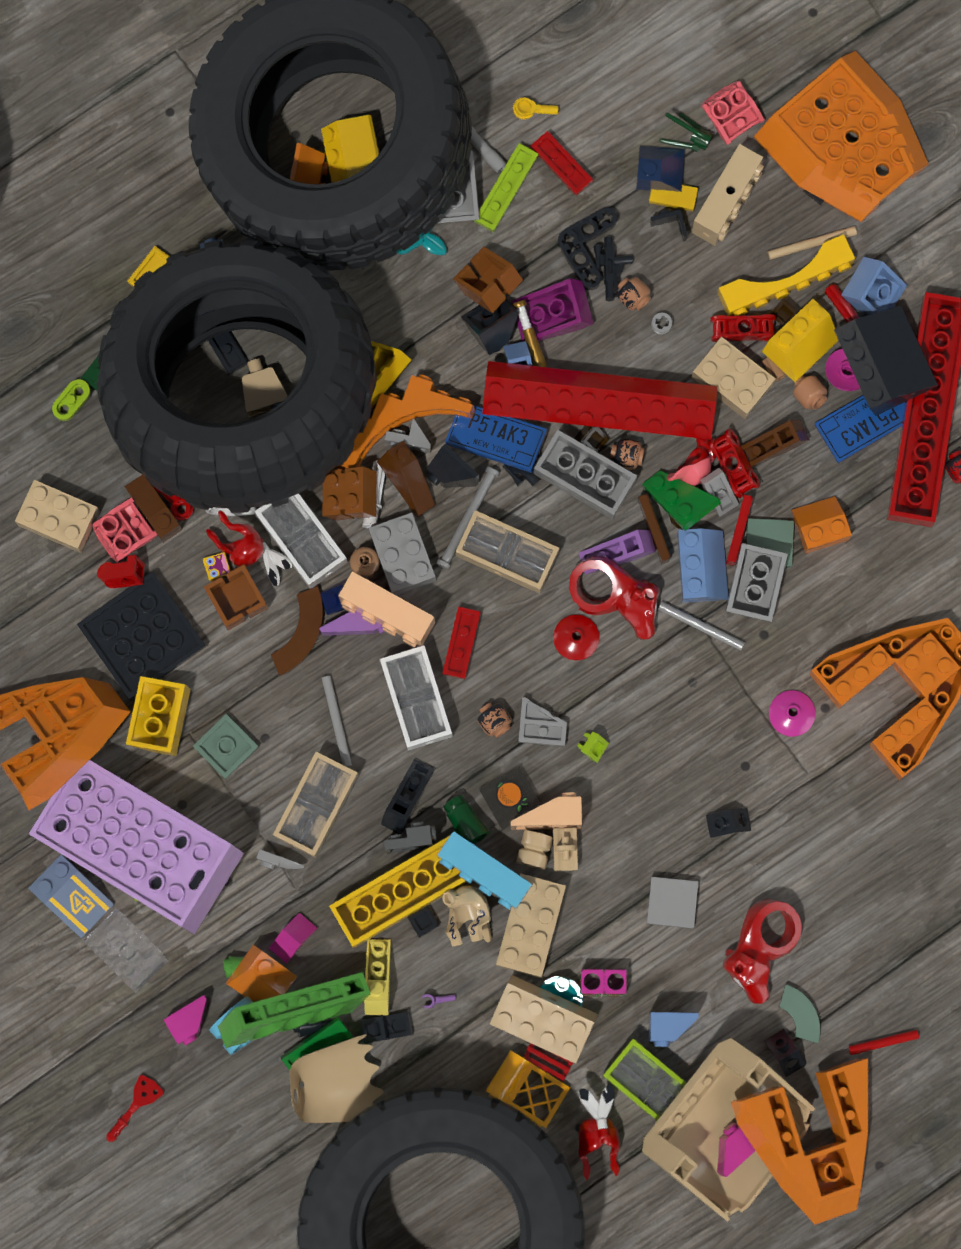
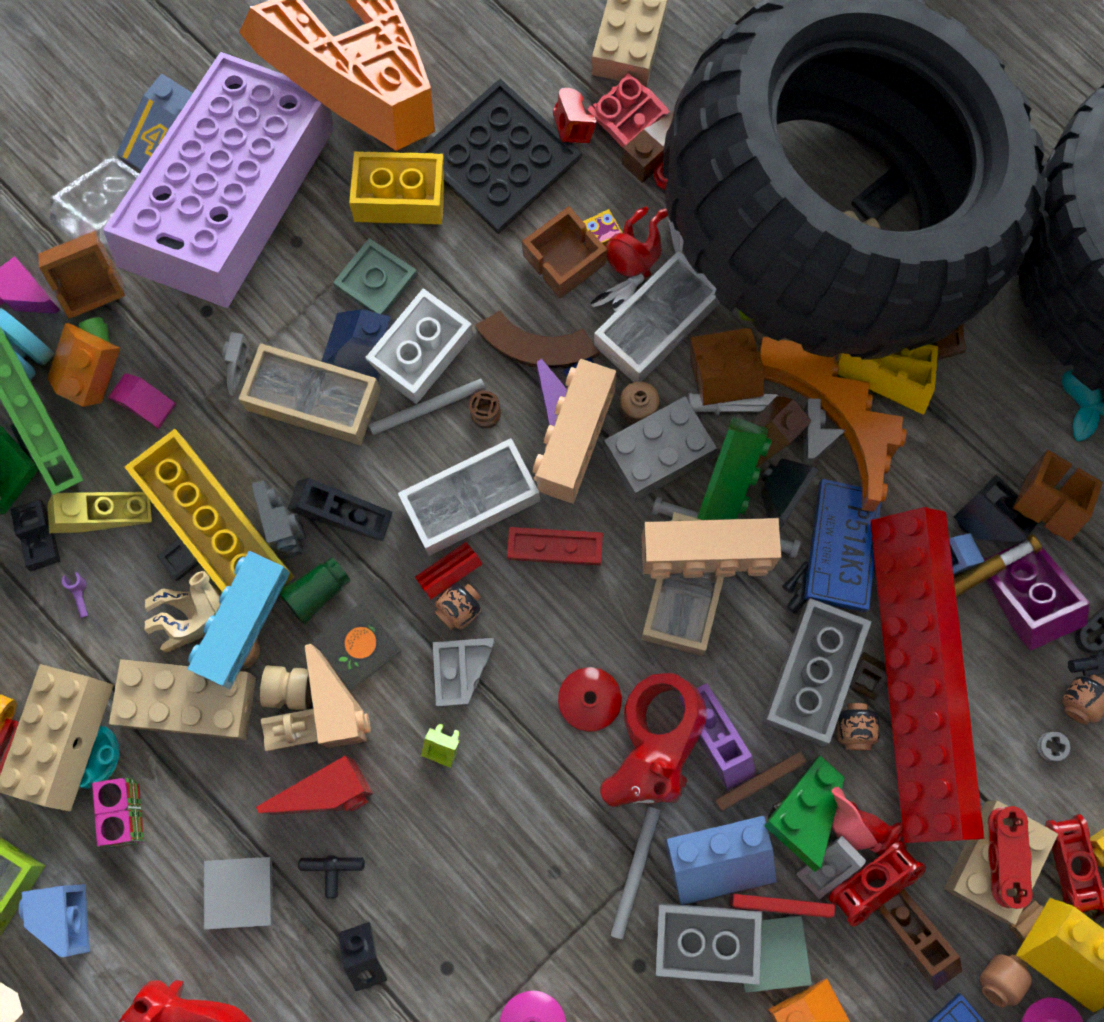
camera: 80 degrees right, 5 degrees down
none -> dark orange piece [38,230,125,319]
none -> red slope [256,756,373,815]
none -> black piece [298,855,365,899]
none -> dark blue slope [321,309,393,382]
none -> white slope [365,288,473,404]
none -> red tile [415,542,483,600]
none -> reddish brown wheel [469,390,501,429]
none -> light nougat brick [641,518,781,579]
none -> green slope [697,416,772,520]
none -> red piece [988,806,1033,909]

